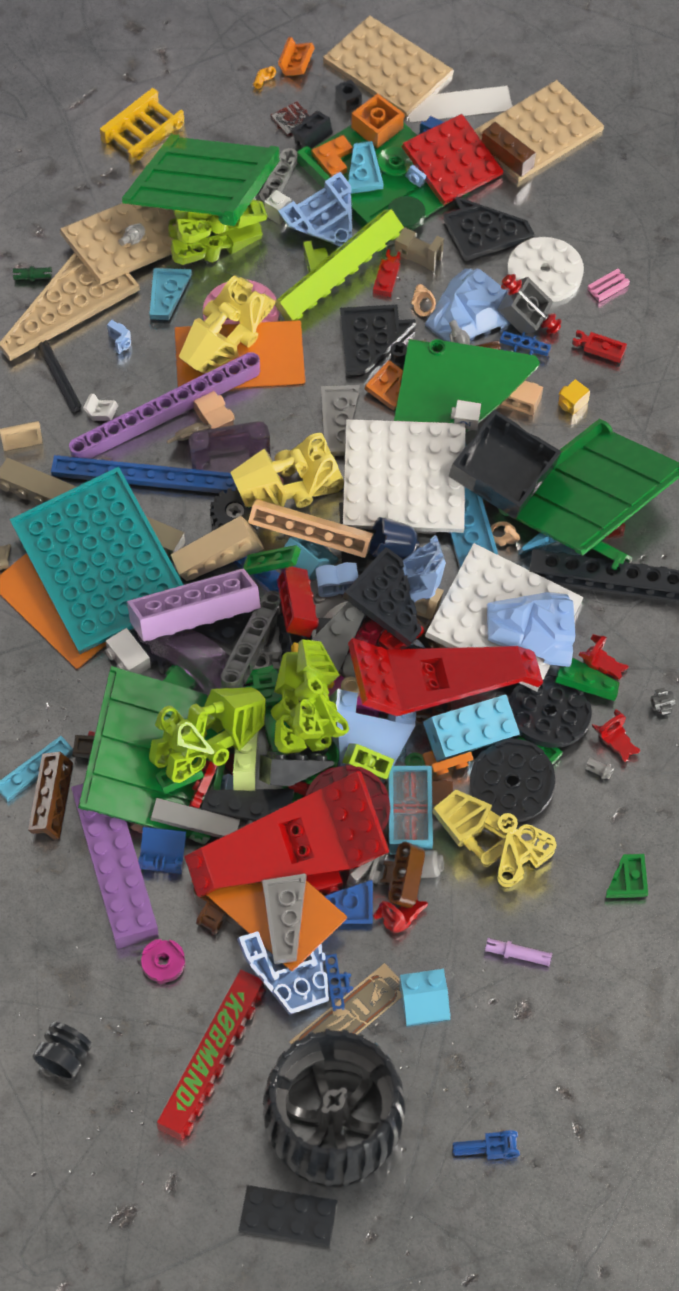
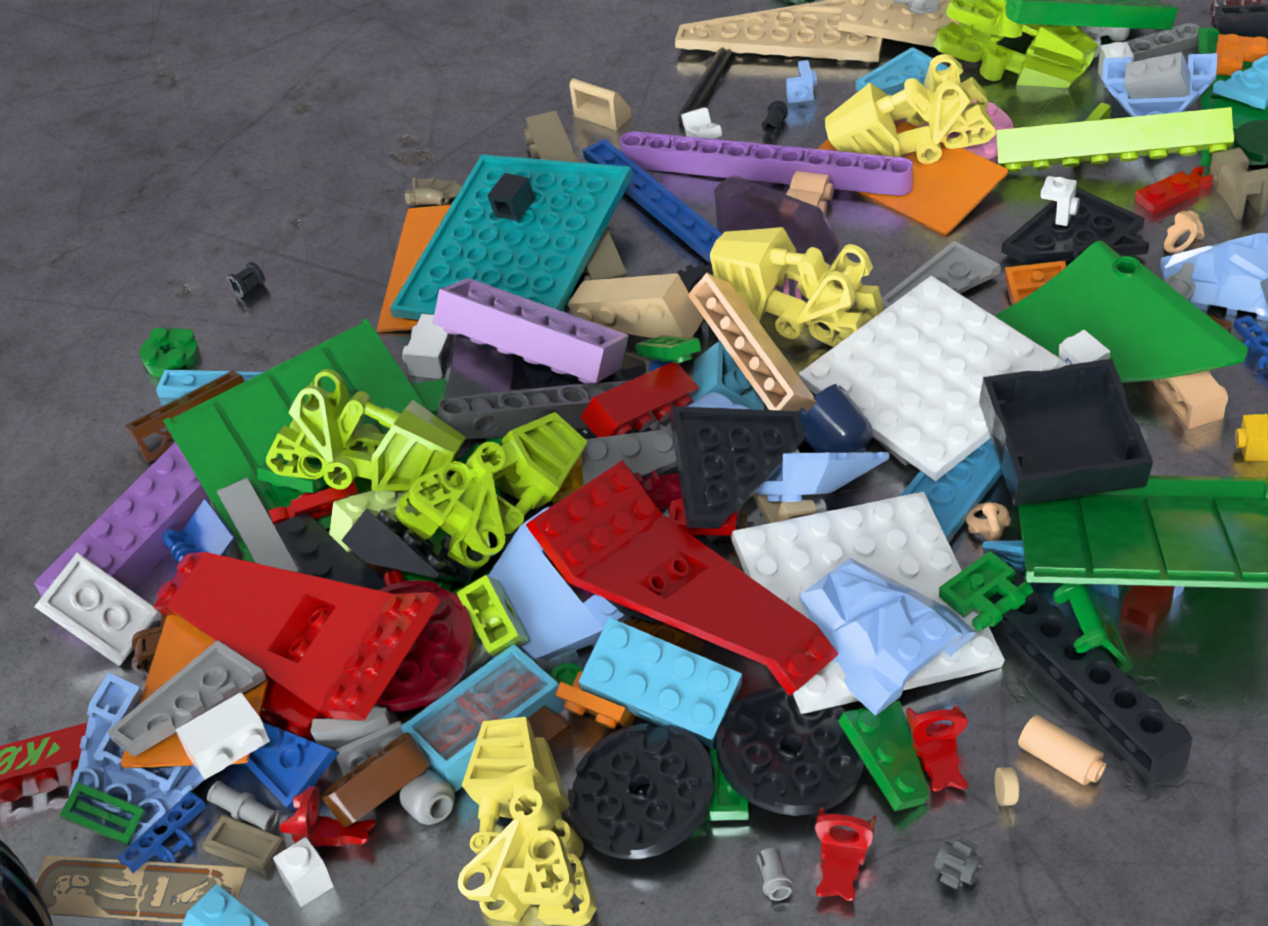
camera: 55 degrees right, 15 degrees down
dark pink plate [141,939,185,984] -> none
none -> white tile [35,552,159,666]
none -> green tile [59,782,146,846]
none -> white brick [176,692,270,780]
none -> dark tan tile [202,815,286,875]
none -> light grey pin [207,781,280,833]
none -> white brick [273,837,334,907]
none -> black brick [487,173,535,221]
none -> black pin [761,101,788,135]
none -> green plate [939,551,1033,631]
none -> tan tile [994,767,1019,806]
none -> light nougat brick [1018,715,1106,786]
none -> white bracket [1041,176,1080,226]
none -> light grey brick [1125,52,1191,99]

